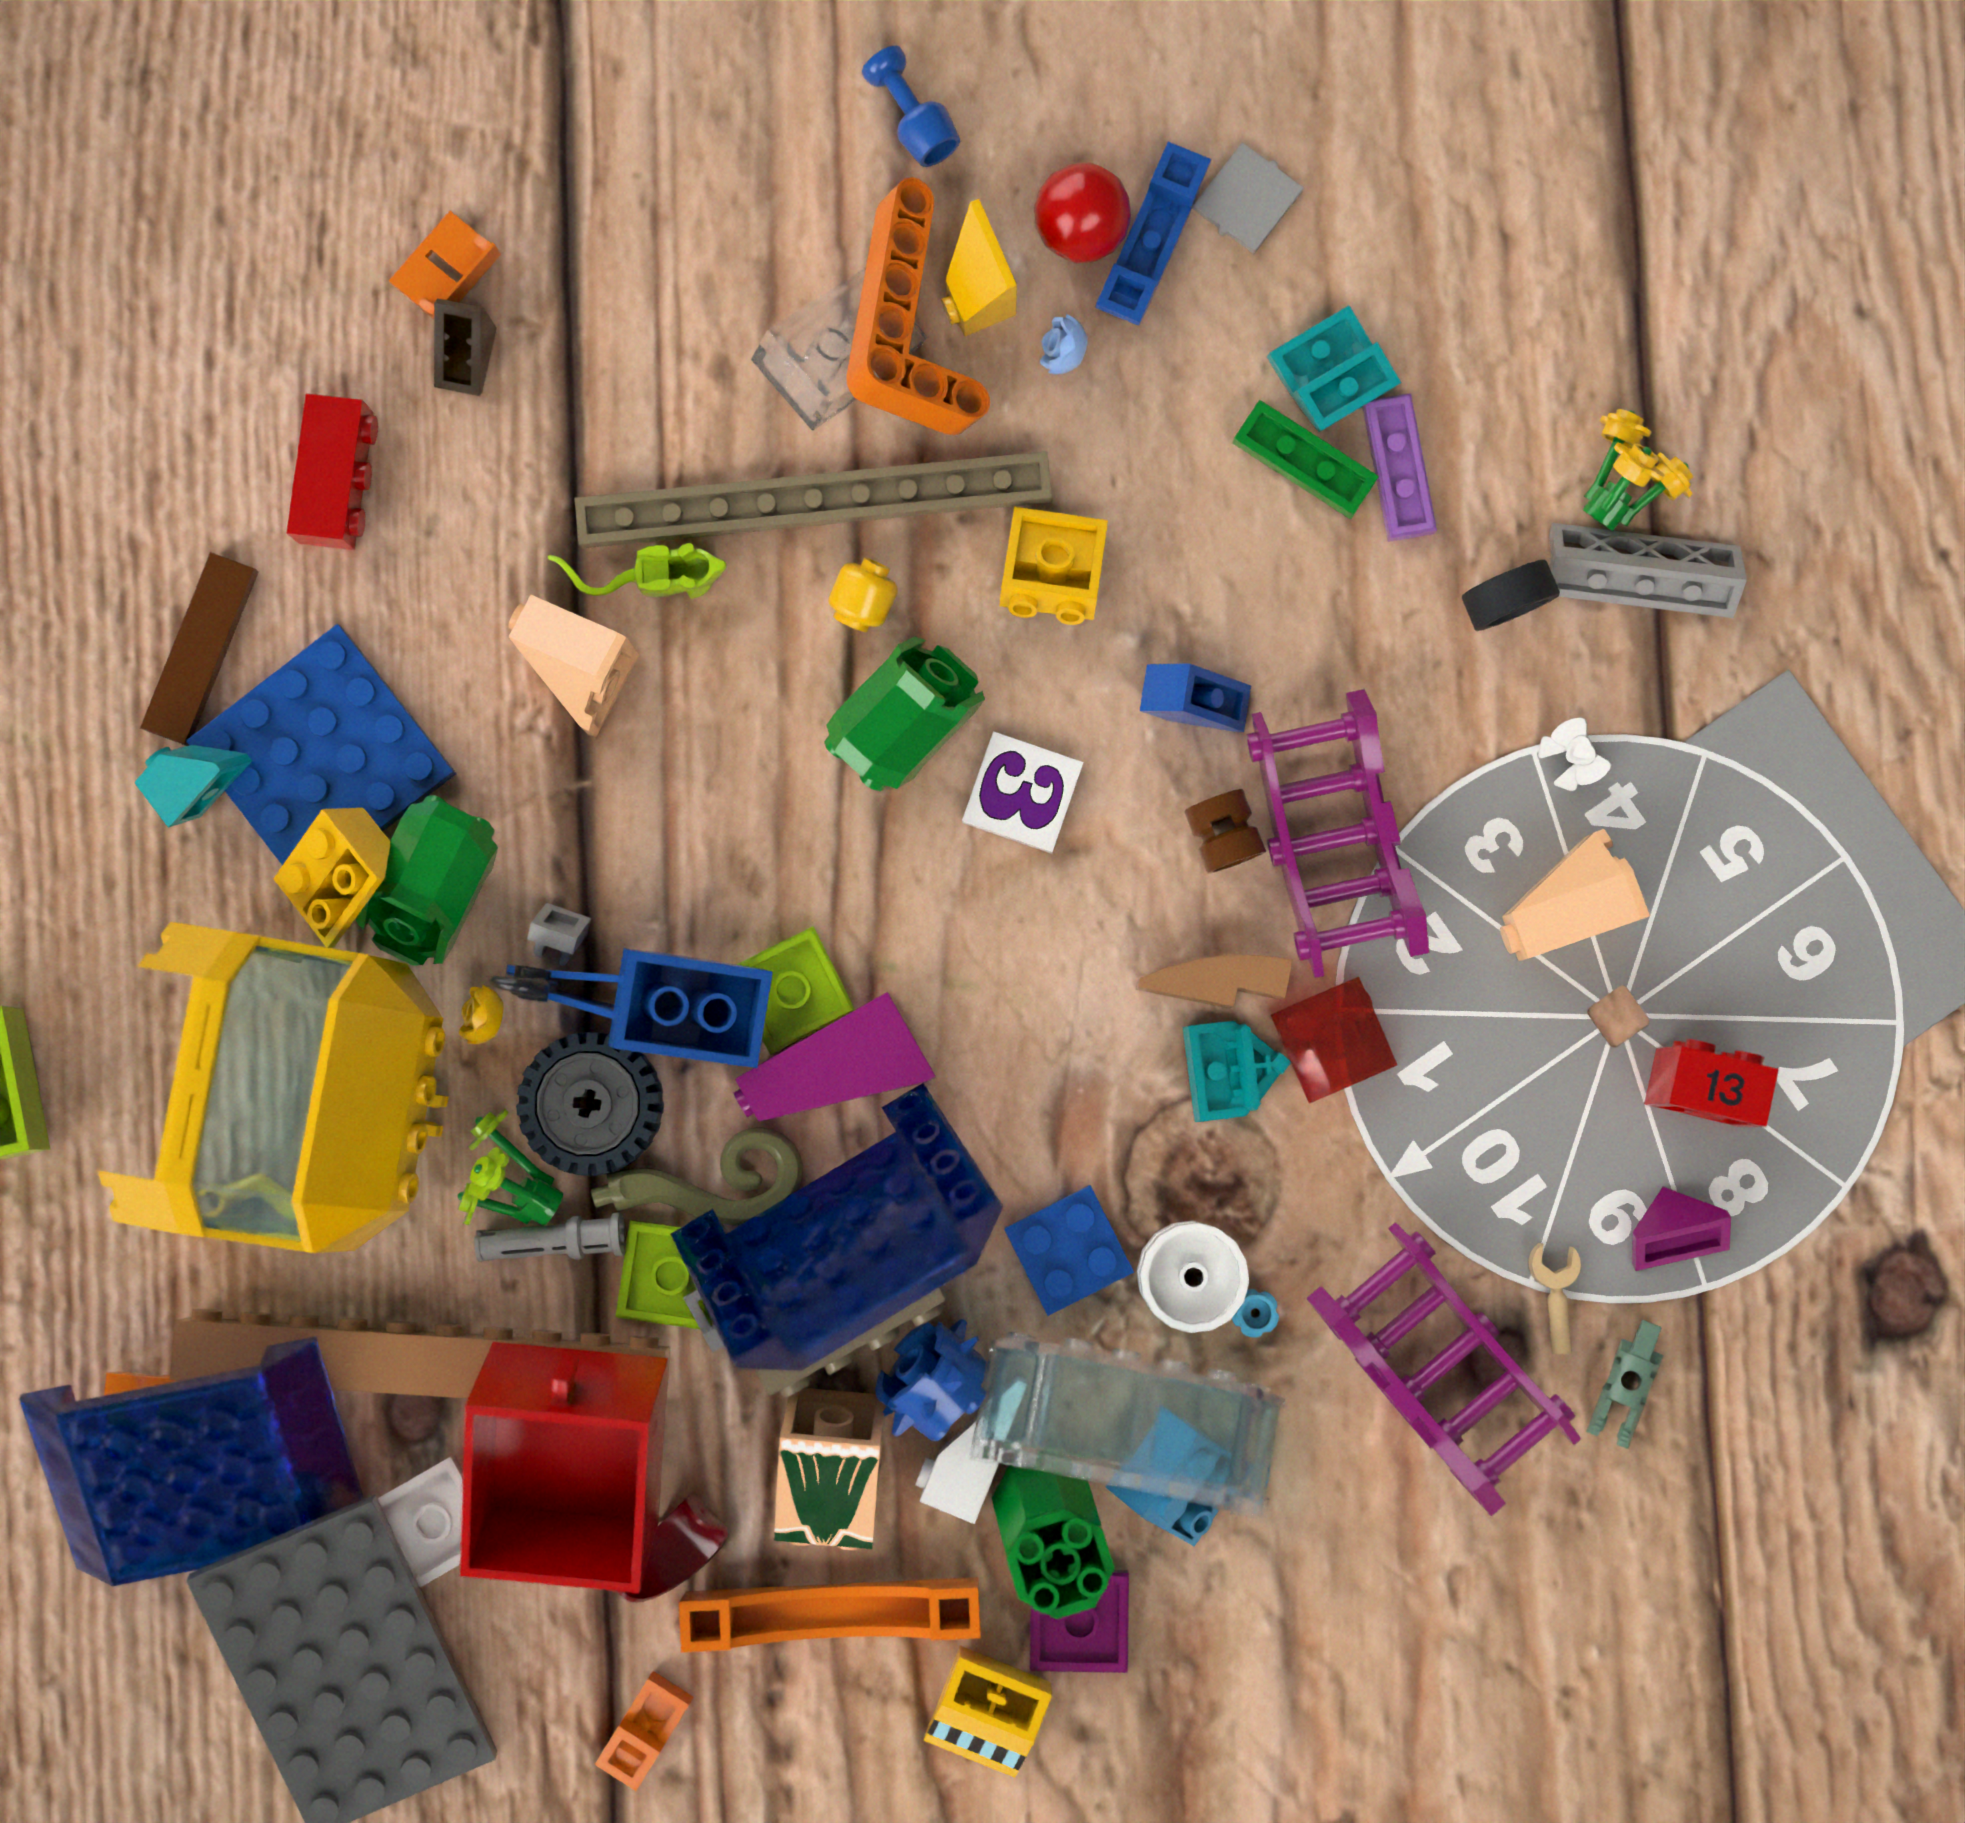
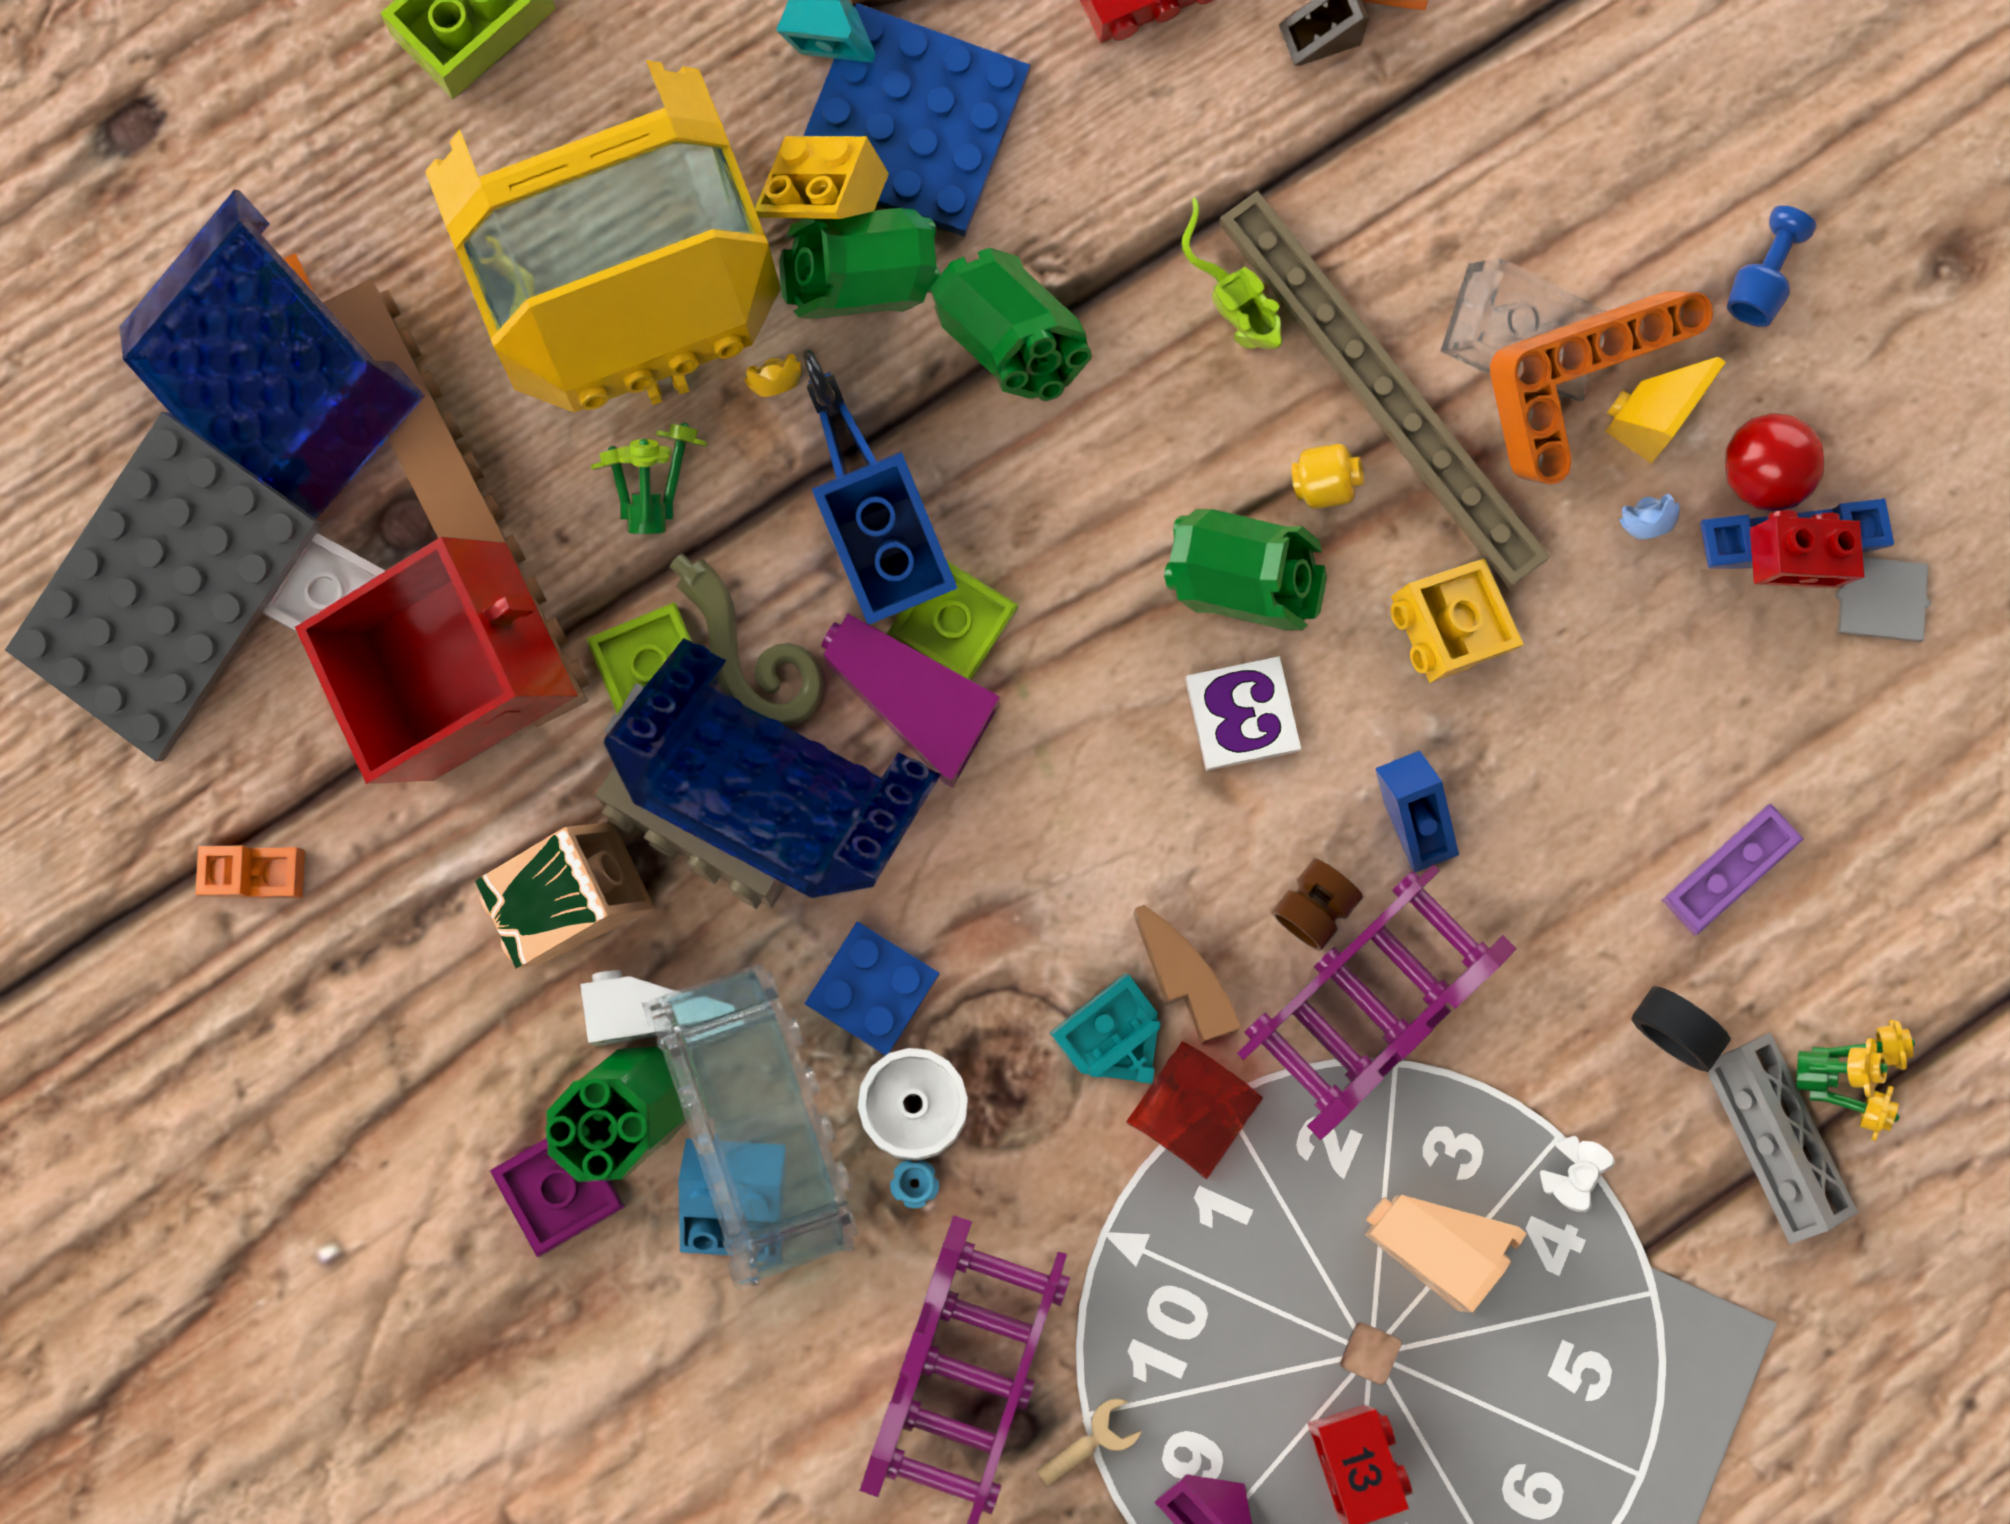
camera: 55 degrees right, 5 degrees down
light grey pin [474,1212,626,1262] -> none
light nougat slope [508,595,640,738] -> none
wheel [516,1032,664,1176] -> none
light grey tile [527,903,591,966] -> none
dark red piece [616,1491,728,1603] -> none
orange arch [679,1577,981,1653] -> none
blue brick [875,1319,986,1441] -> none
yellow slope [924,1645,1052,1777] -> none
green plate [1232,399,1379,519] -> none
teal slope [1266,305,1401,432] -> none
none -> green brick [930,247,1092,401]
none -> red brick [1750,510,1865,589]

